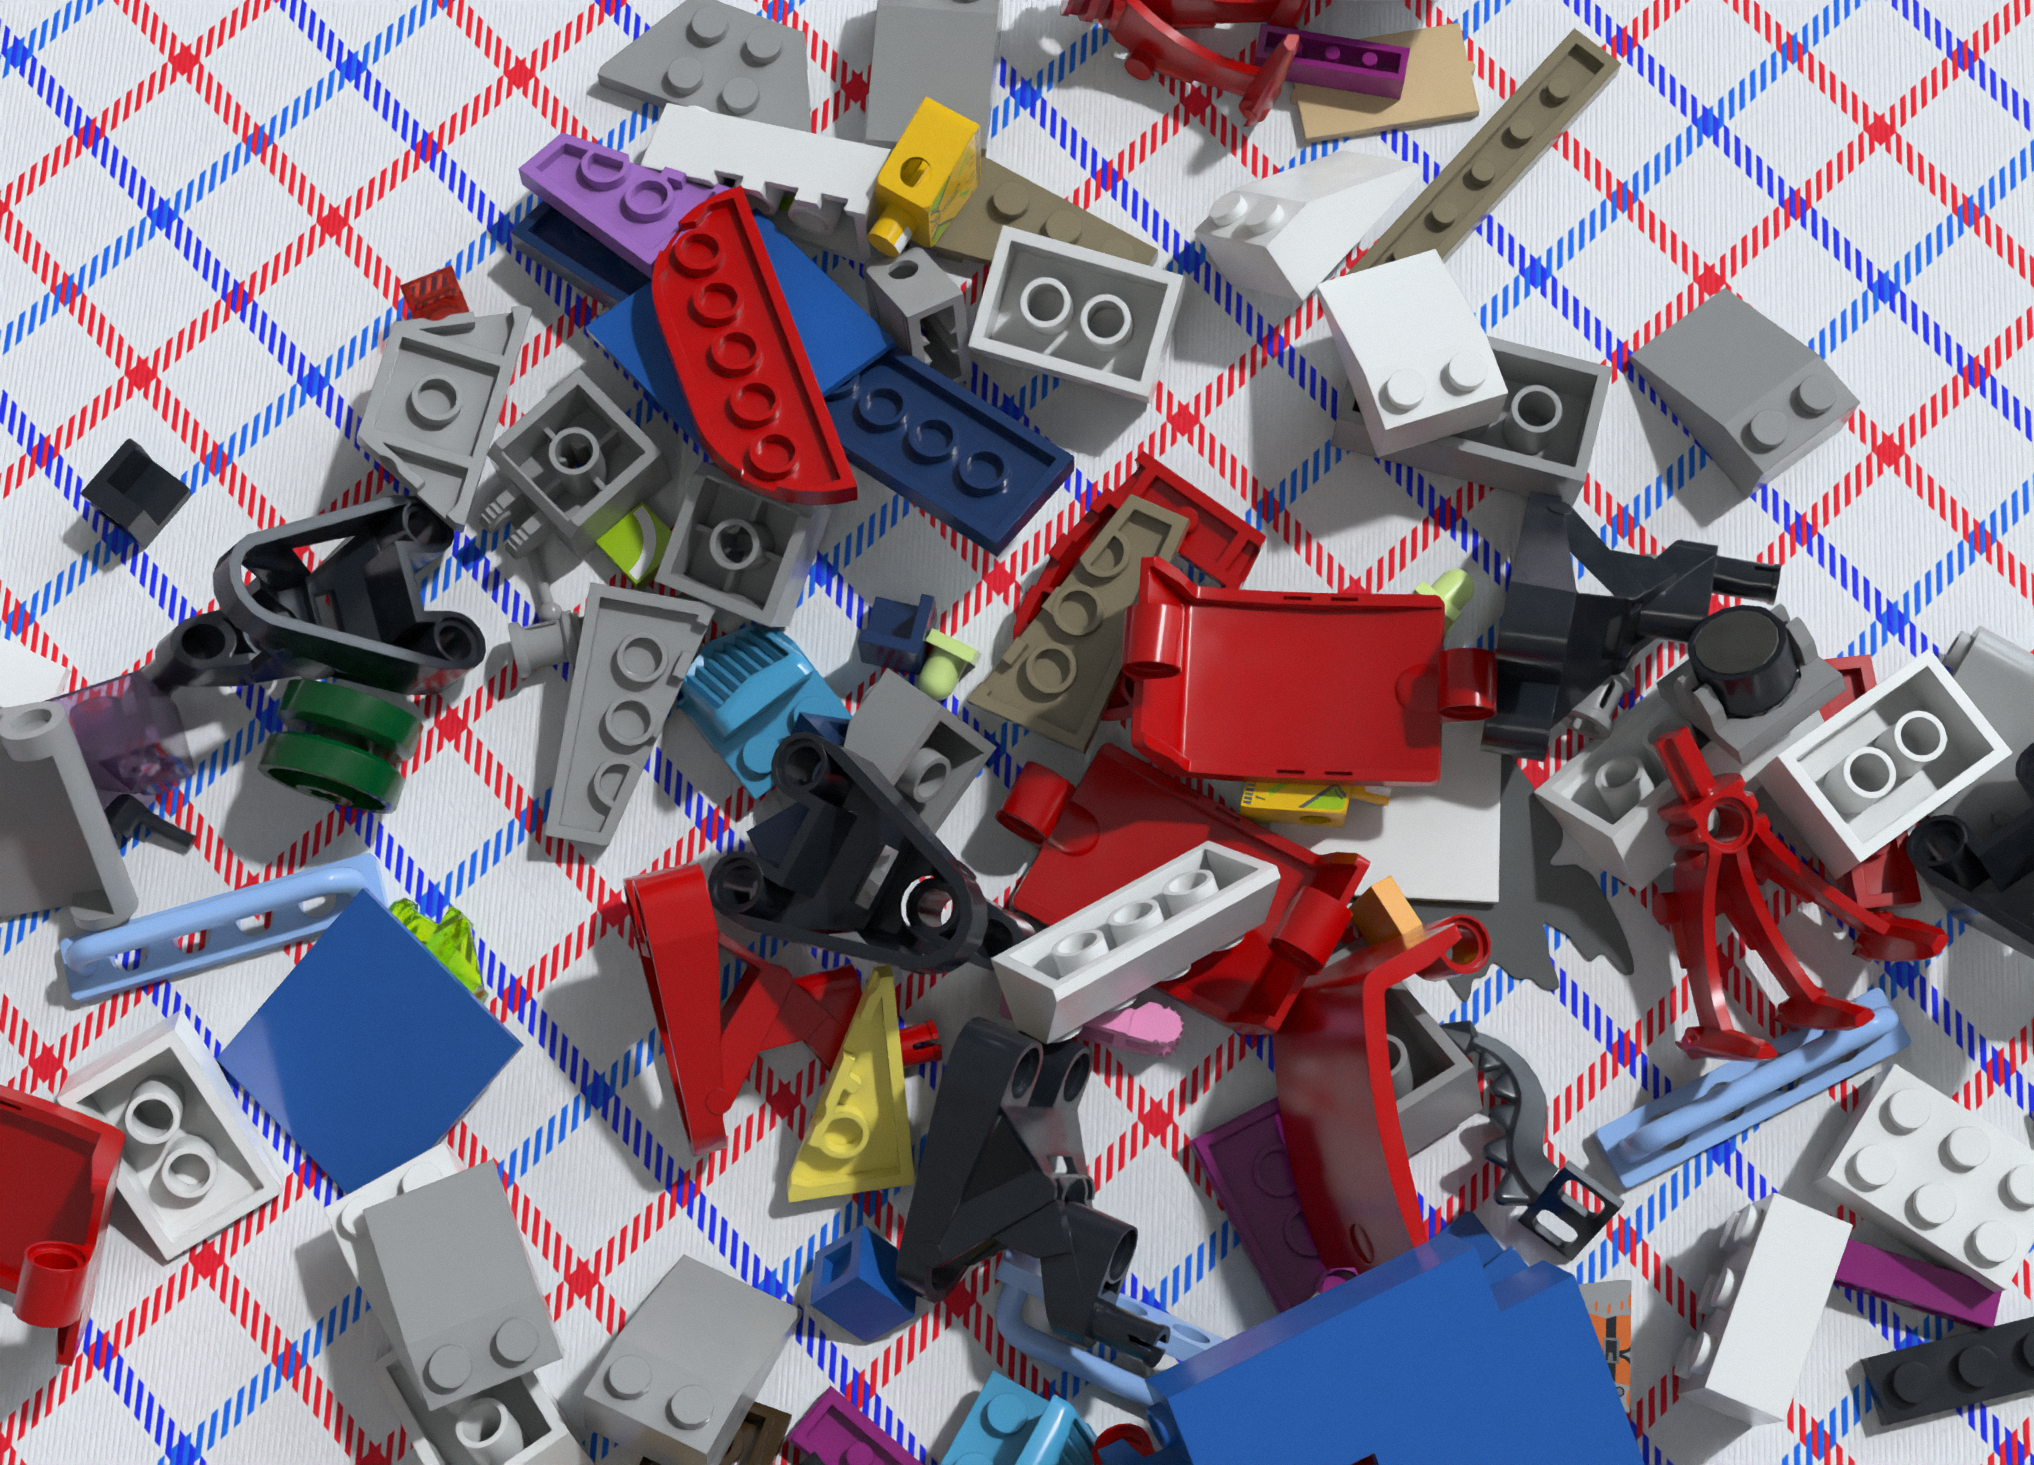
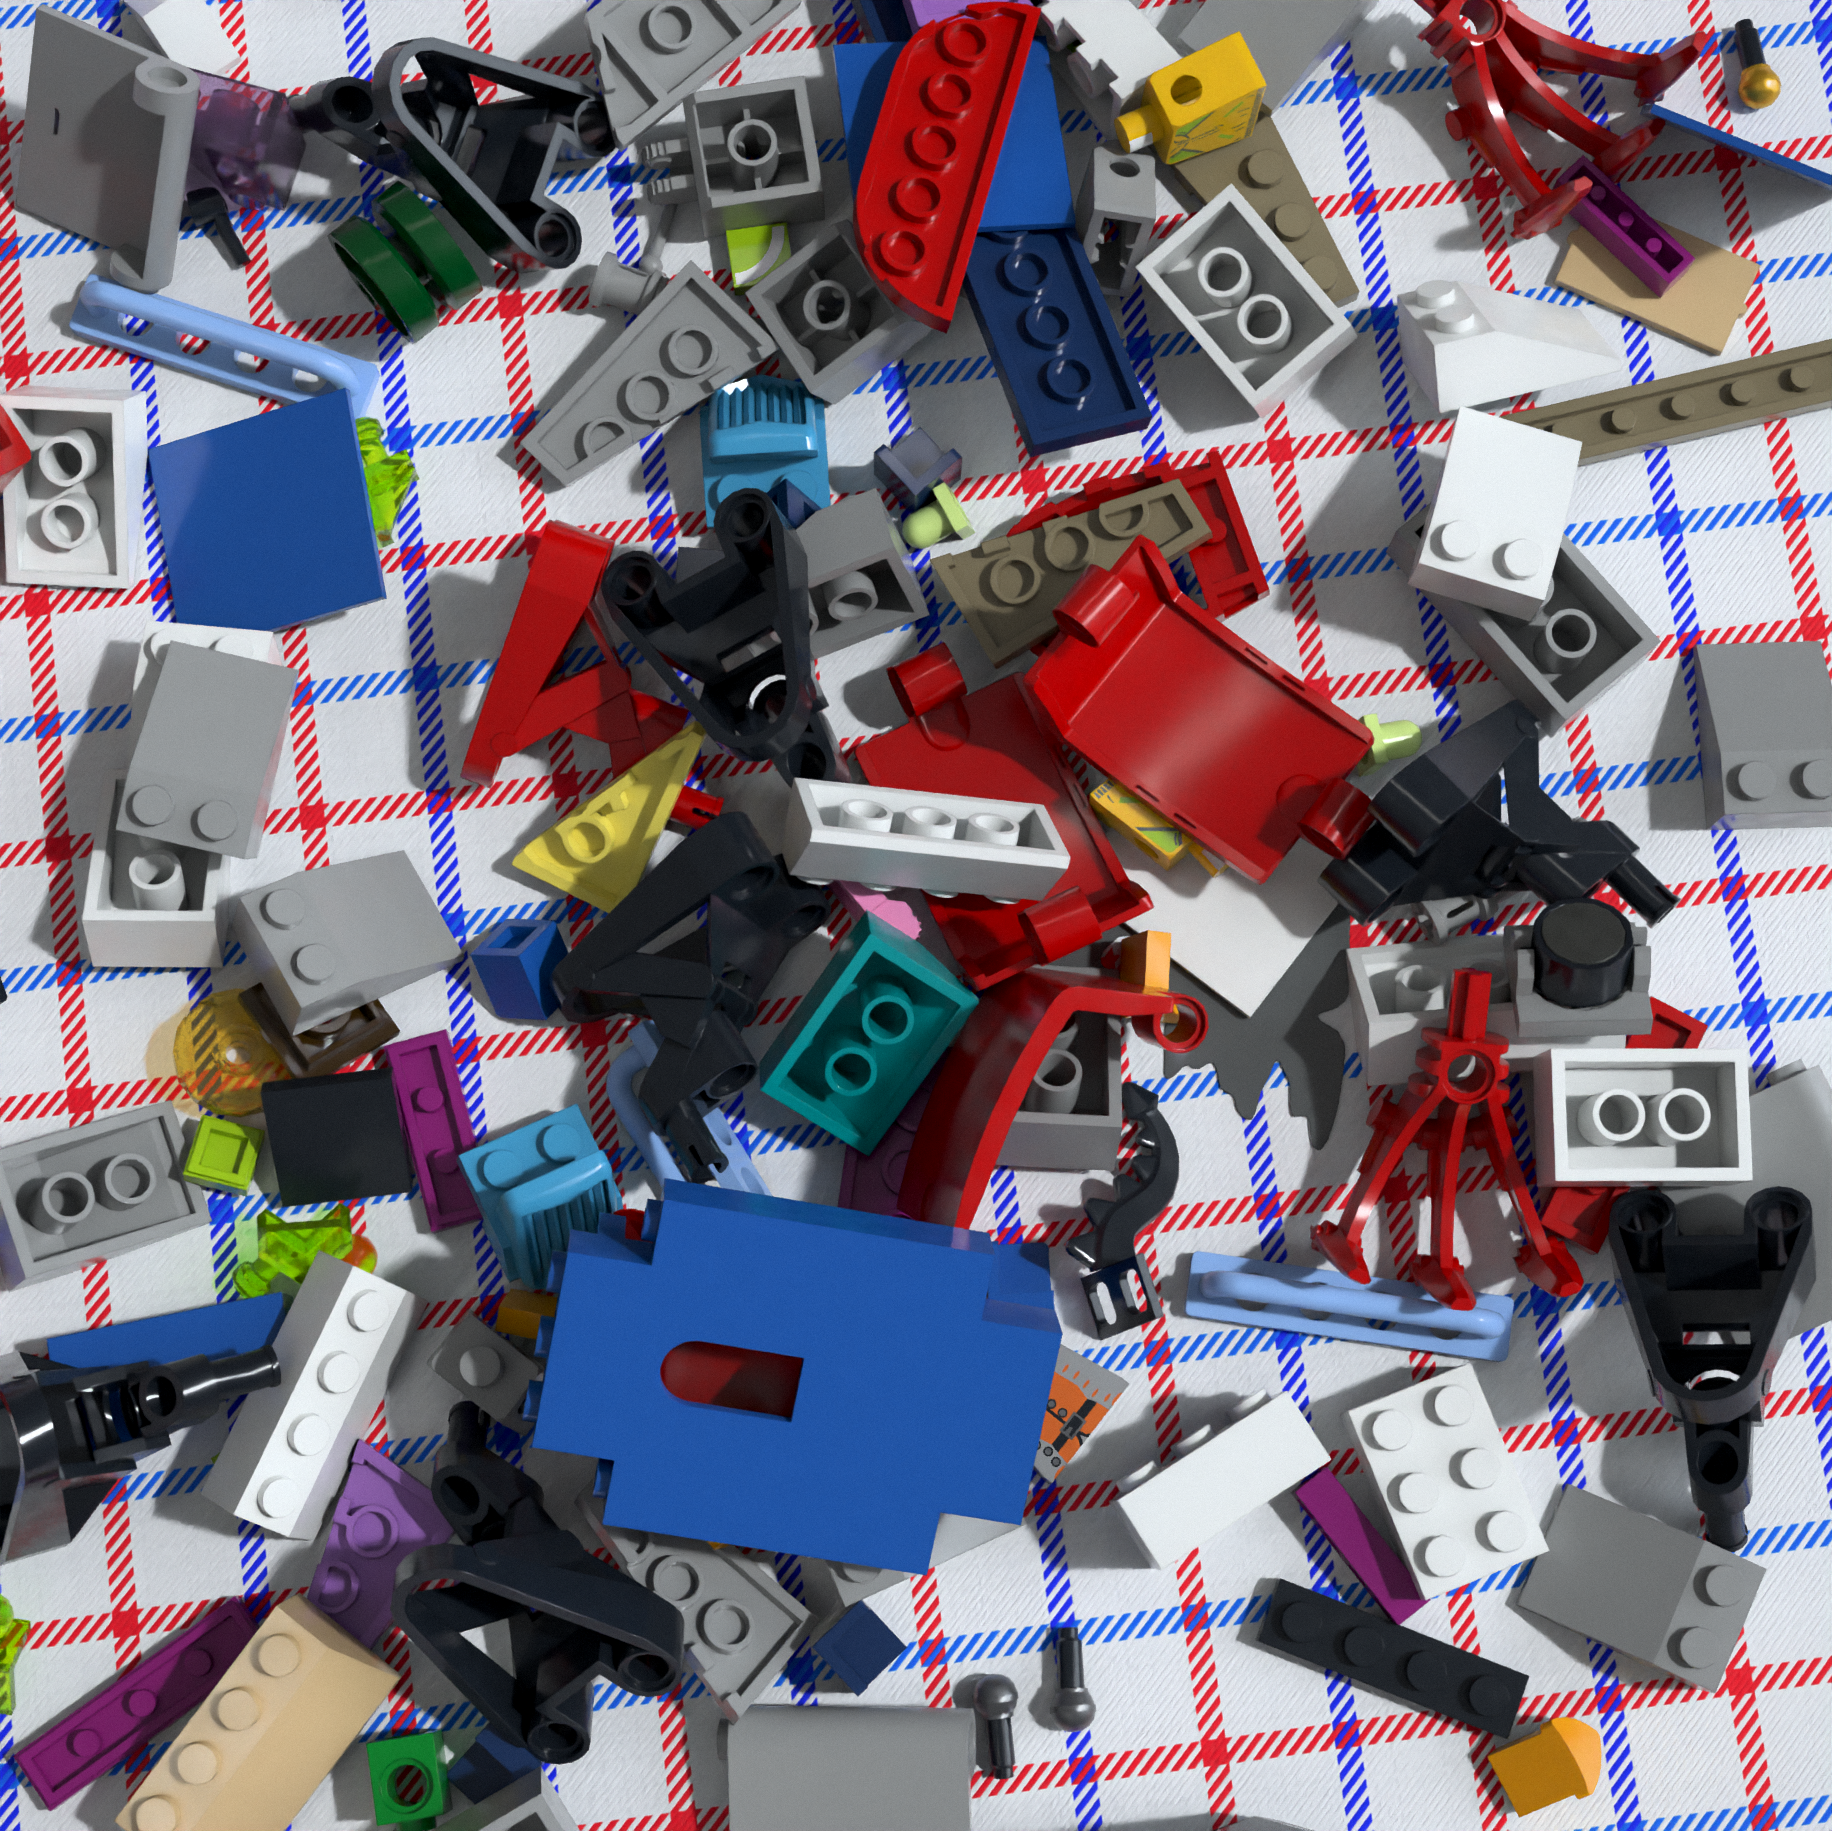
camera: 30 degrees right, 5 degrees up
none -> teal slope [759,910,979,1156]

